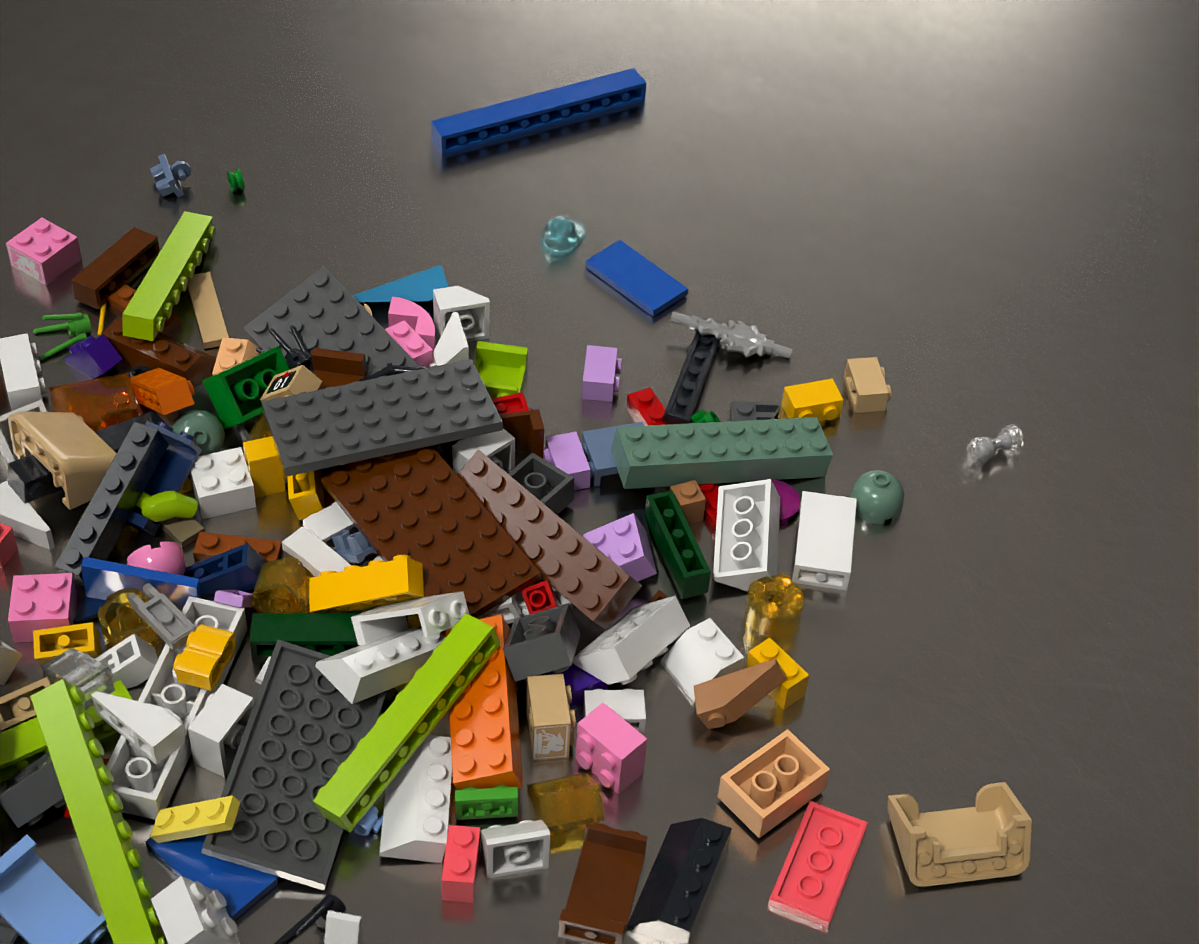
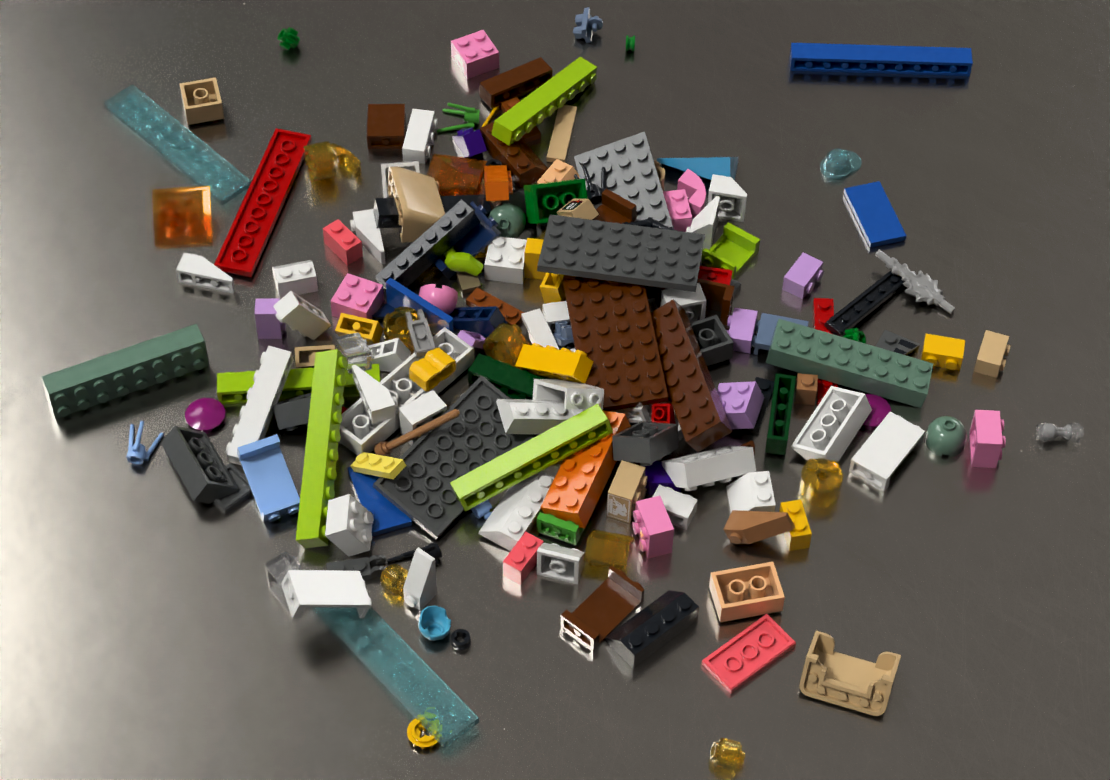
camera: 30 degrees right, 5 degrees up
none -> medium nougat piece [374,409,460,456]
none -> bright pink brick [969,410,1006,468]

